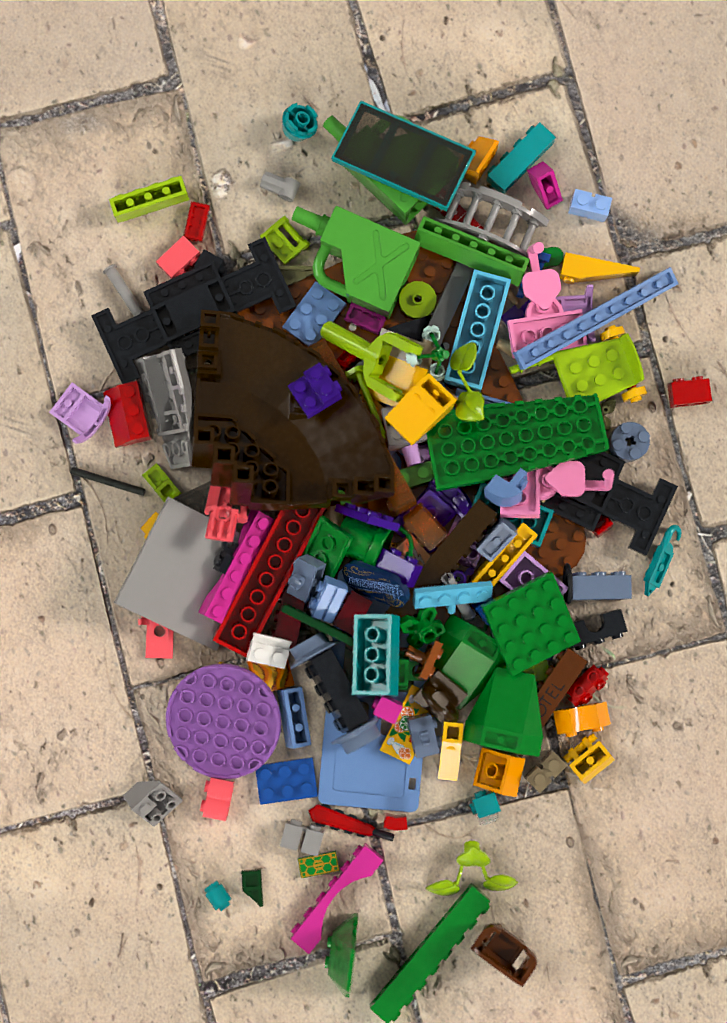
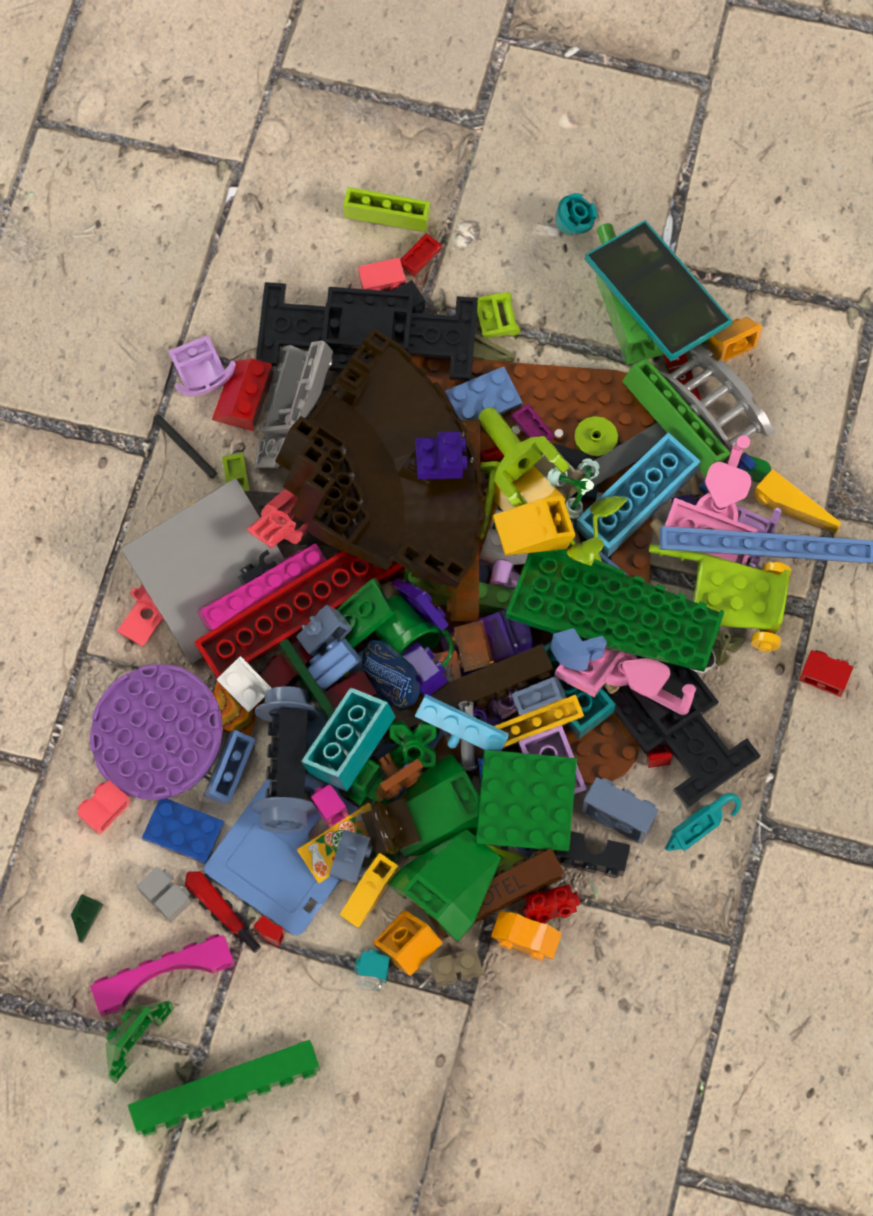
camera: 25 degrees right, 15 degrees down
light grey pin [103,264,145,317] -> none
light grey slope [123,780,183,827] -> none
teal brick [204,881,232,911] -> none
light grey piece [260,171,300,202] -> none
bright green piece [292,206,421,321] -> none
tile [298,851,340,878] -> none
lime plant [426,841,518,896] -> none
reddish brown piece [470,923,537,987] -> none
teal brick [486,122,556,194] -> none
dark pink slope [527,161,563,209] -> none
black tyre [563,563,573,604] -> none
yellow brick [563,733,615,784] -> none
light blue piece [568,189,612,222] -> none
sand blue brick [608,422,650,463] -> none

